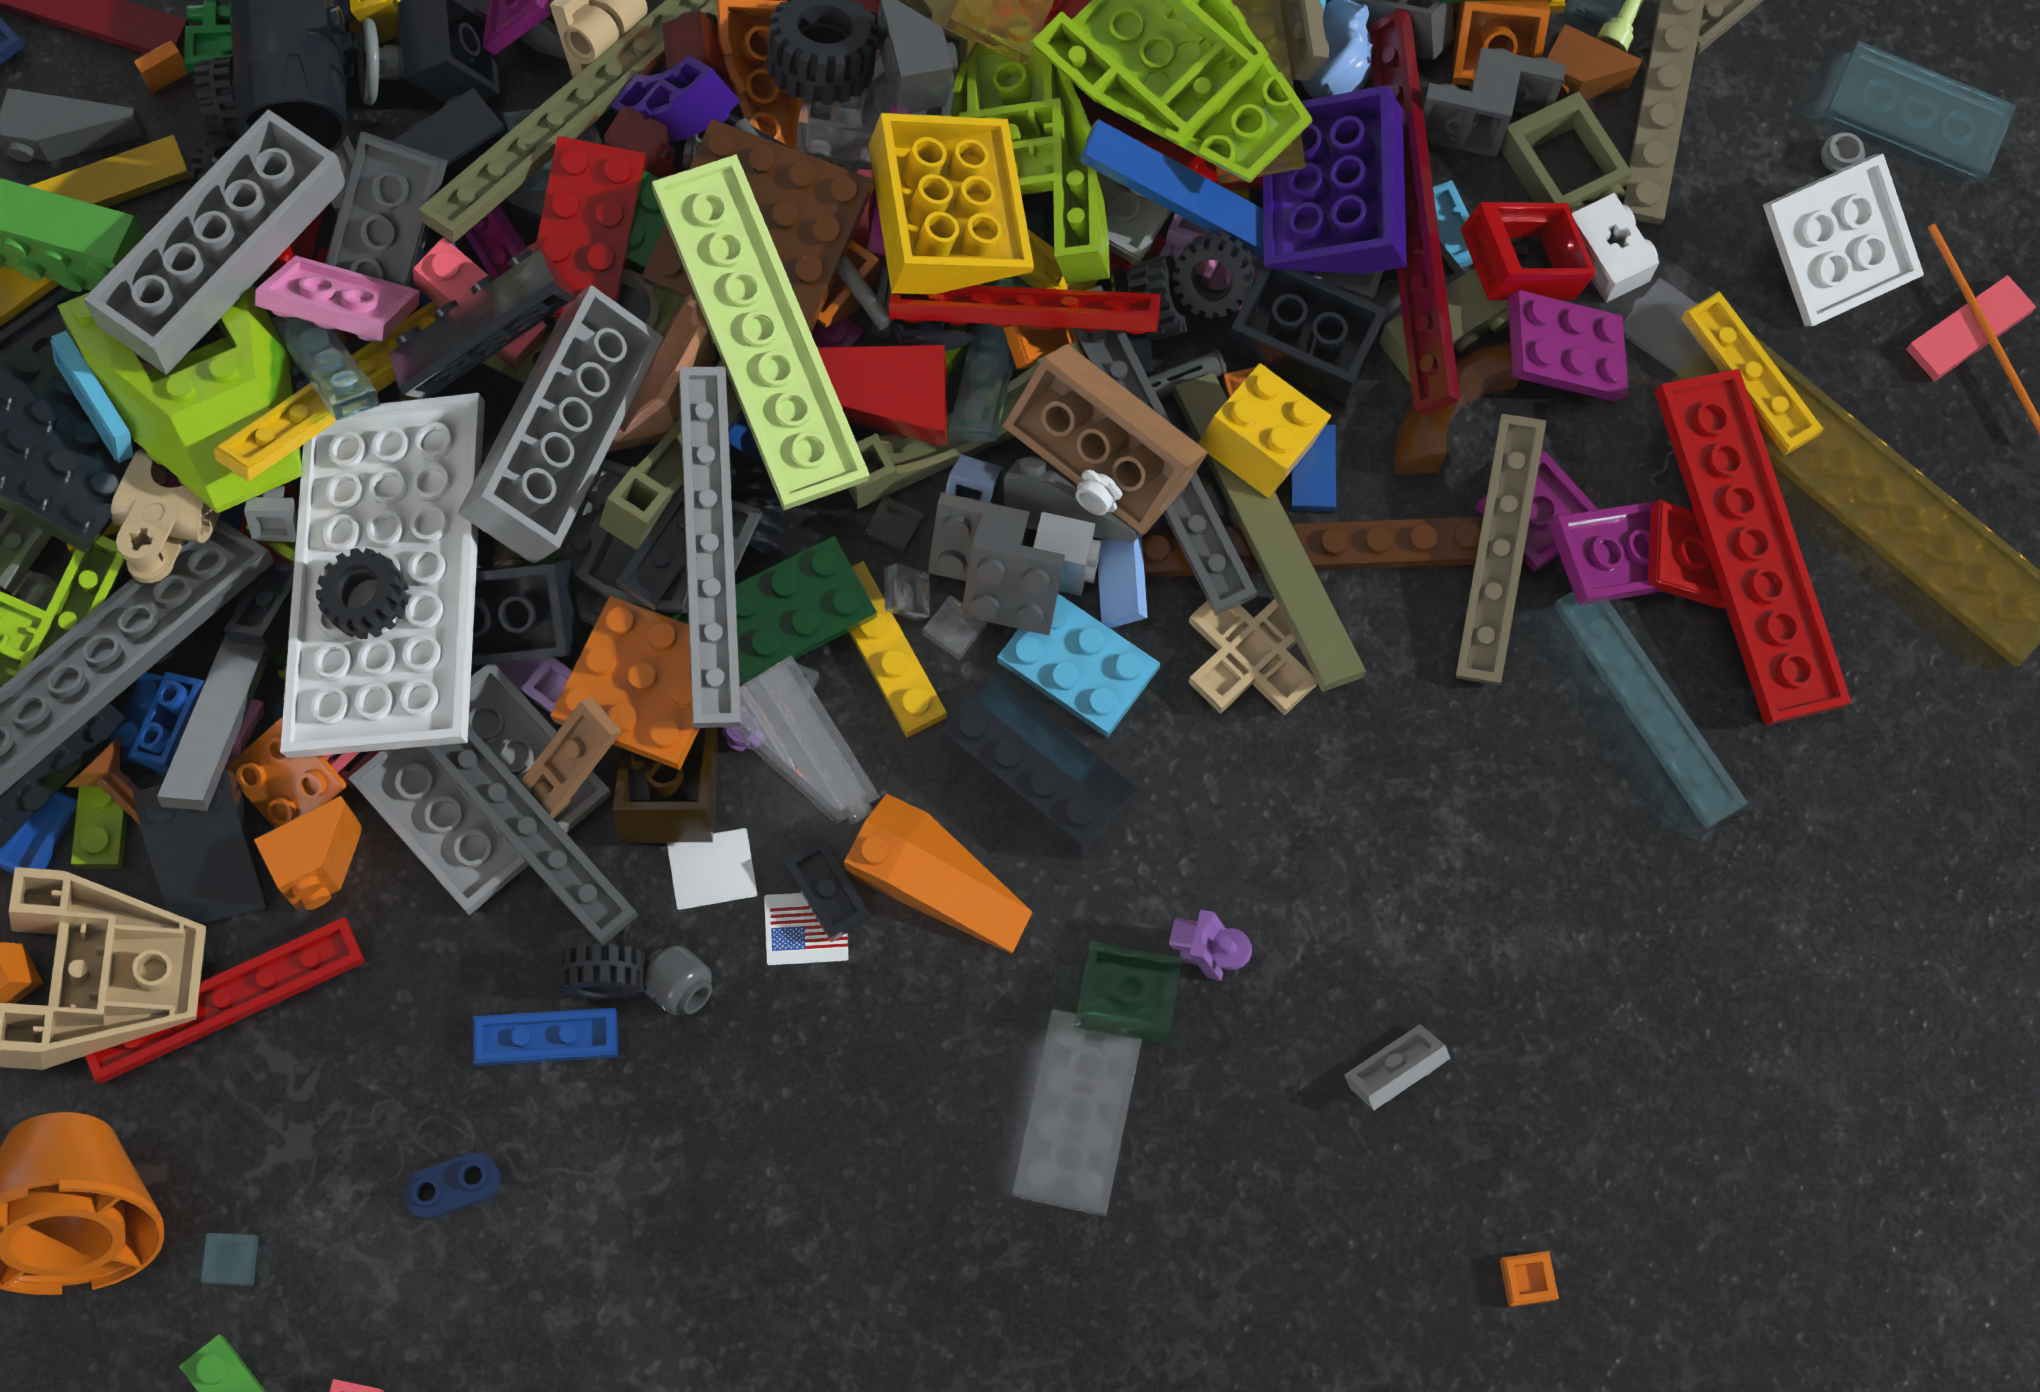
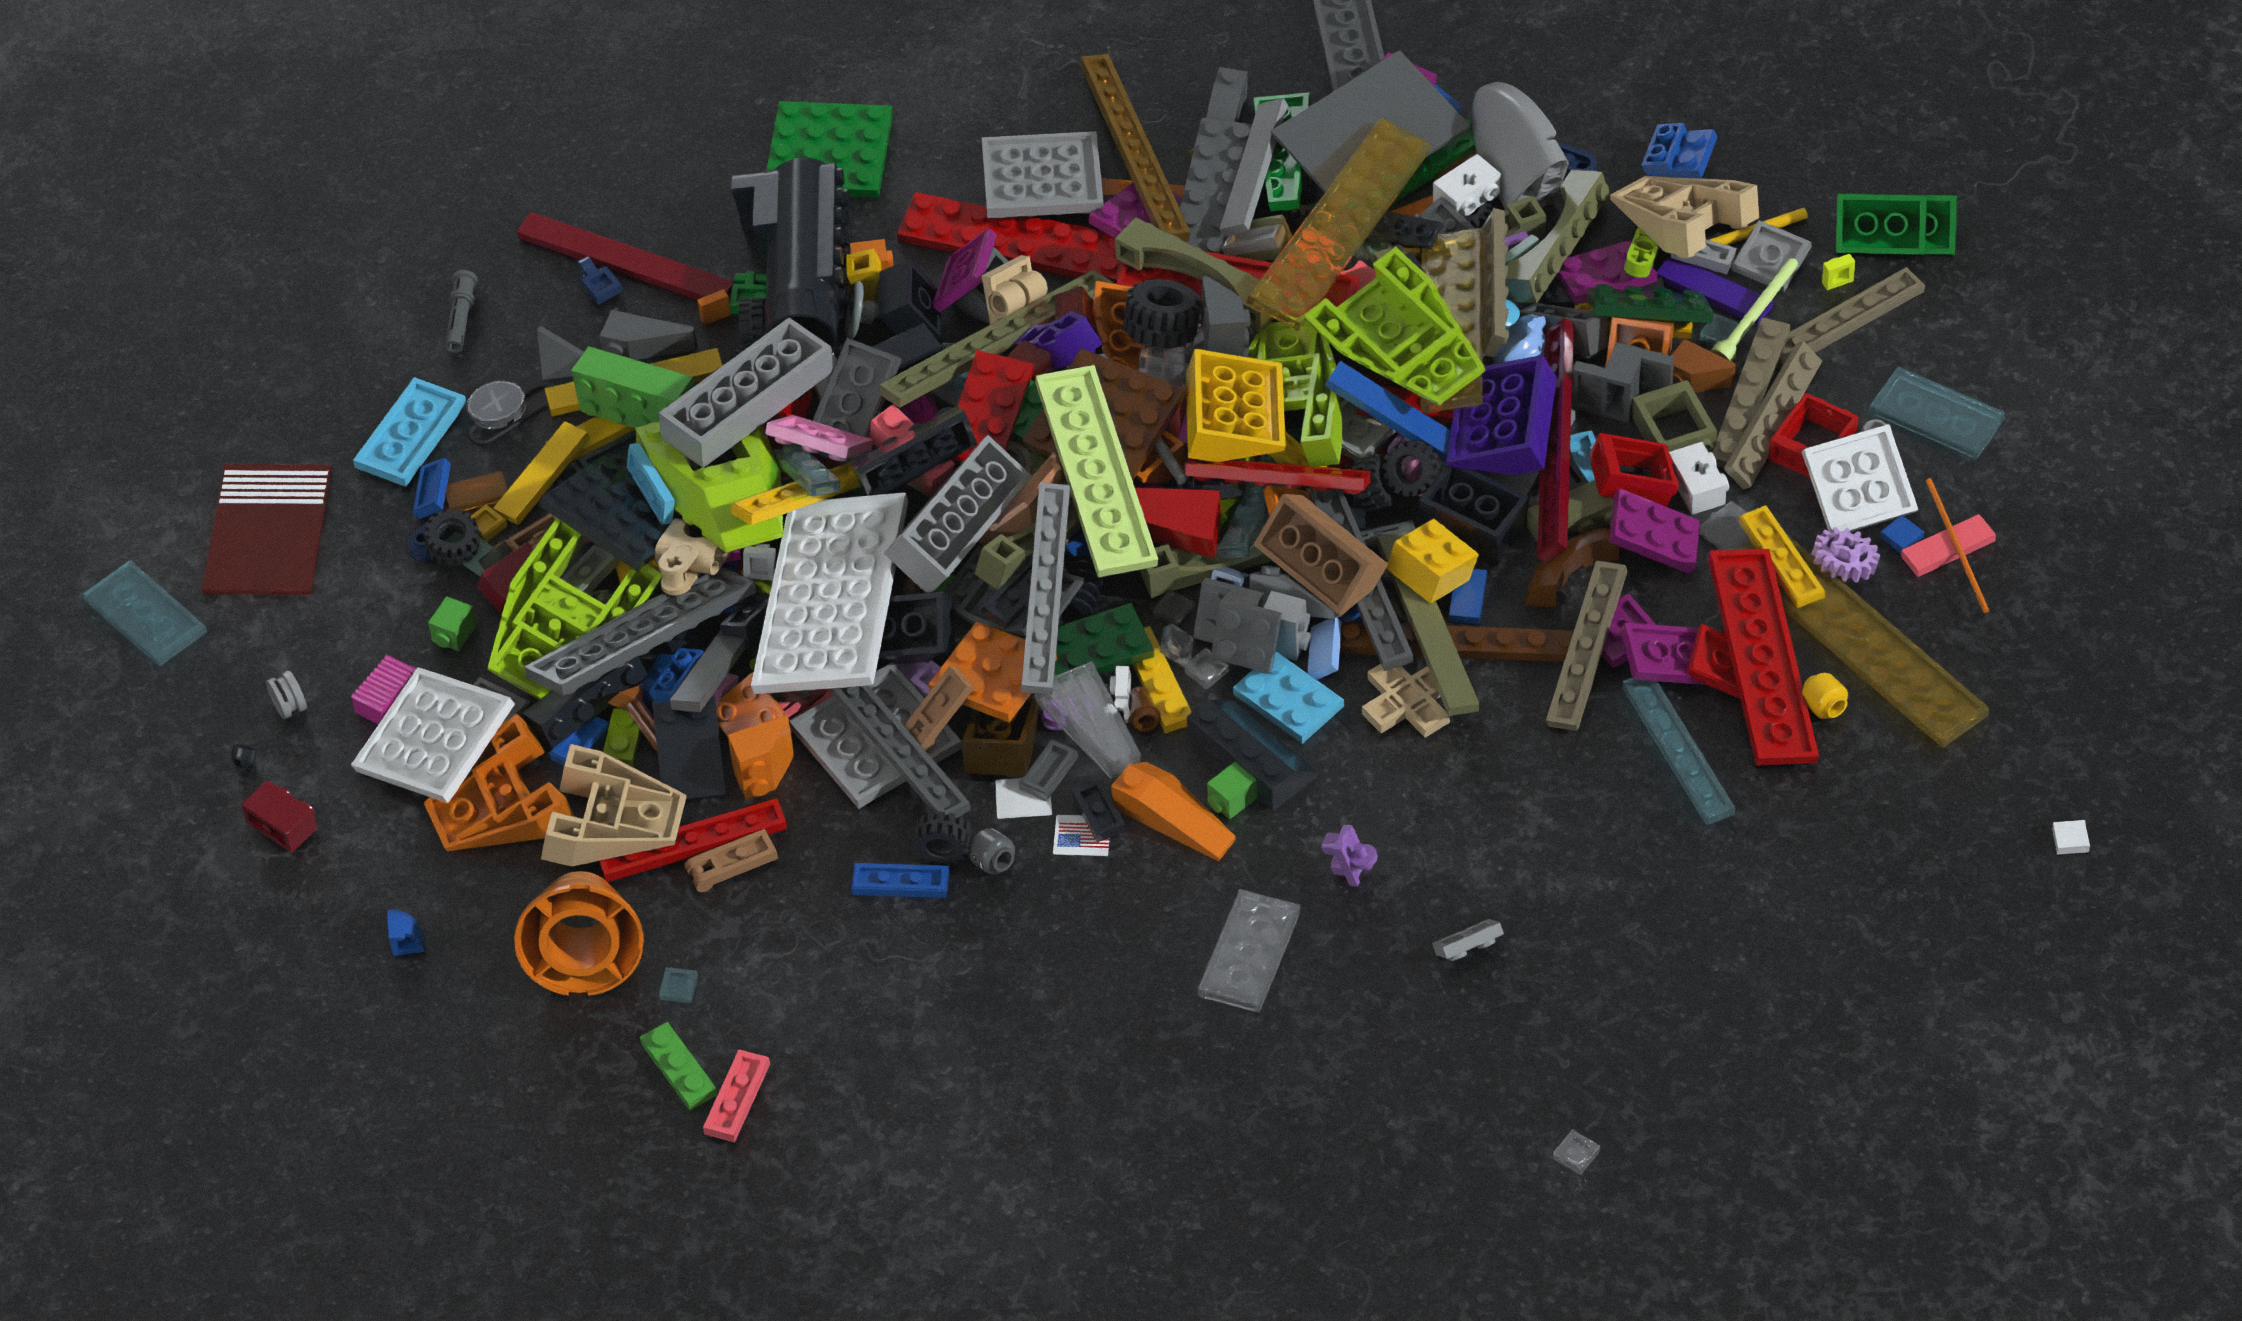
camera: 15 degrees right, 20 degrees down
black tyre [316,548,409,639] -> none
dark blue plate [403,1153,501,1220] -> none
clear green plate [1074,941,1182,1044] -> none
white plate [1076,470,1122,515] -> none
orange tile [1500,1251,1559,1308] -> none
none -> medium nougat plate [684,829,778,892]
none -> dark grey tile [1019,739,1078,801]
none -> white plate [1106,666,1131,723]
none -> reddish brown cone [1130,687,1160,732]
none -> bright green brick [1207,762,1257,819]
none -> dark tan plate [1724,341,1822,489]
none -> red window [1769,393,1859,479]
none -> yellow head [1802,673,1848,719]
none -> lavender gear [1811,527,1880,582]
none -> blue tile [1880,515,1924,554]

